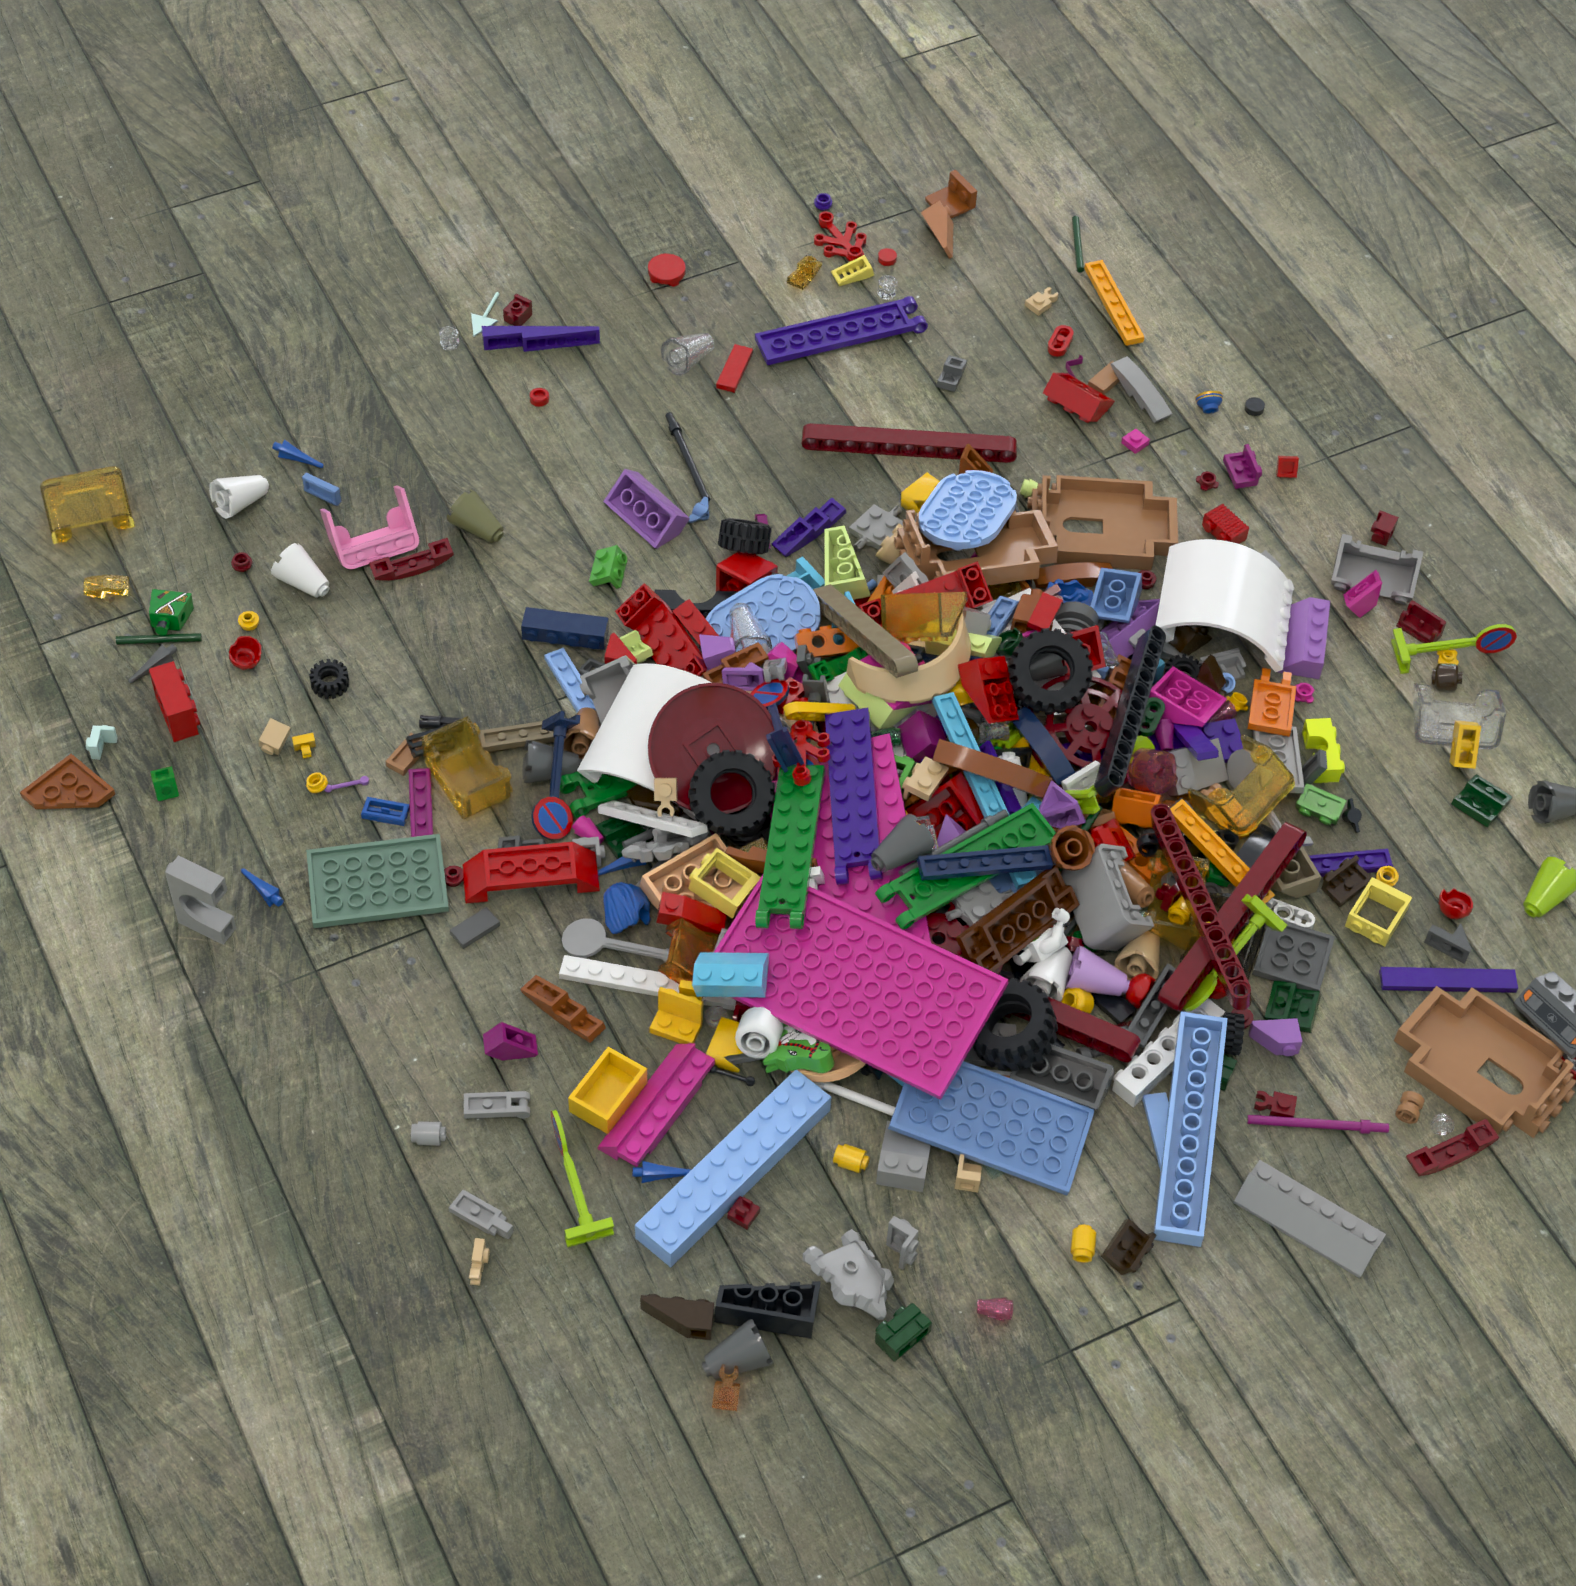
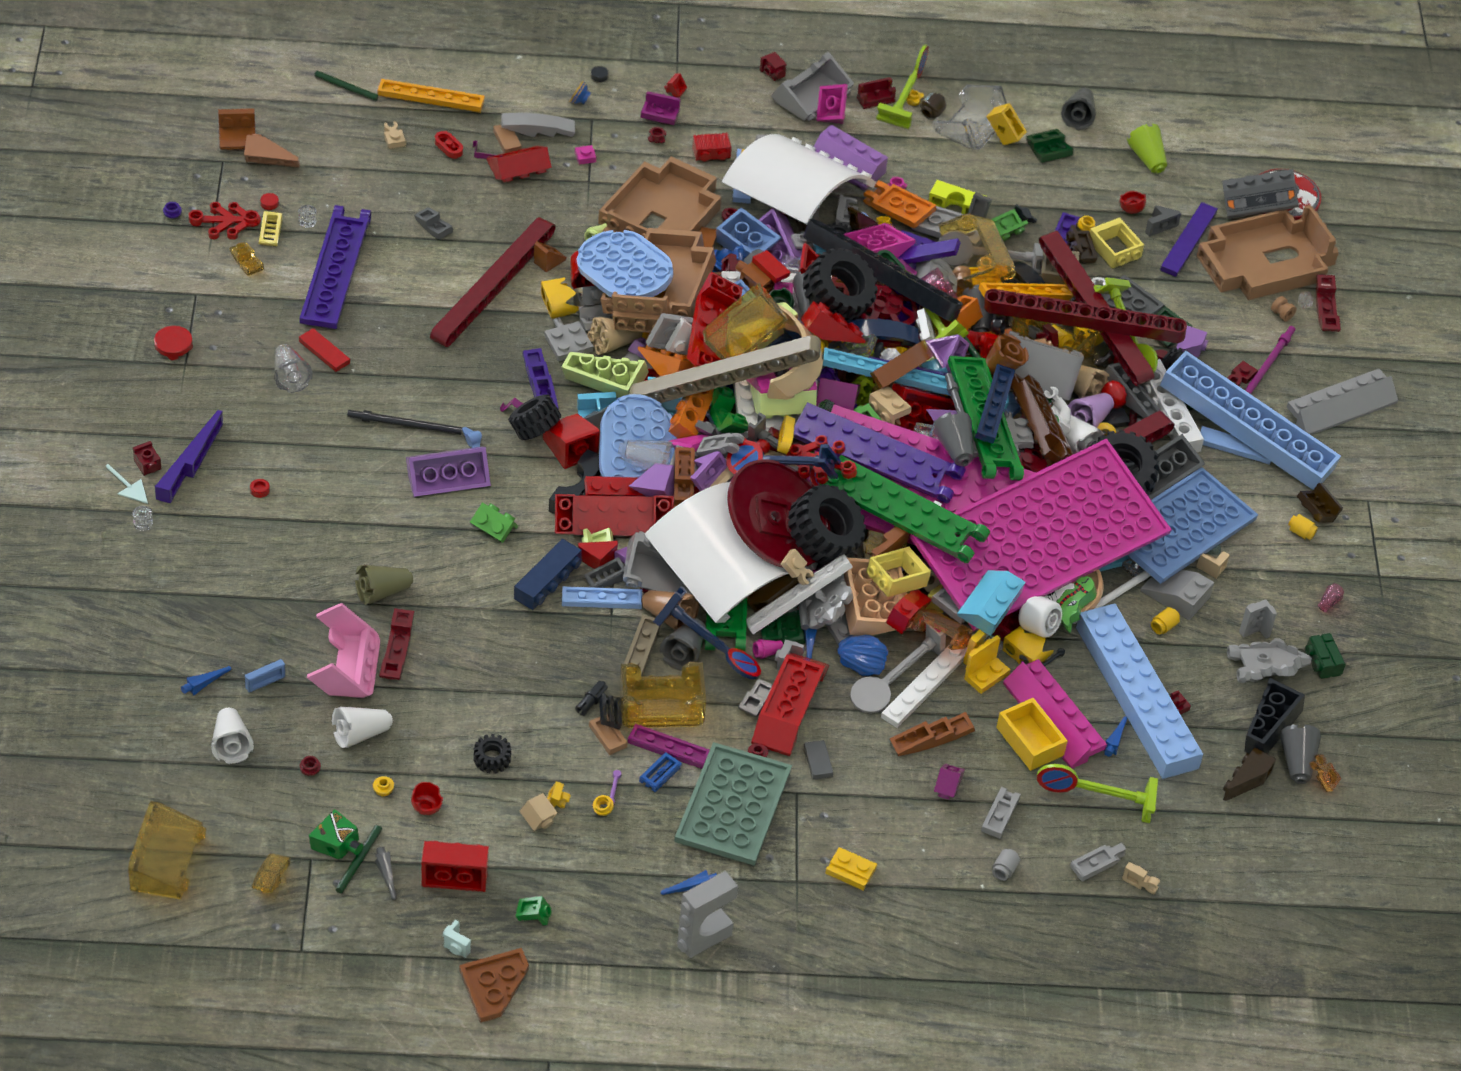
camera: 65 degrees left, 5 degrees down
none -> yellow plate [825,847,877,891]

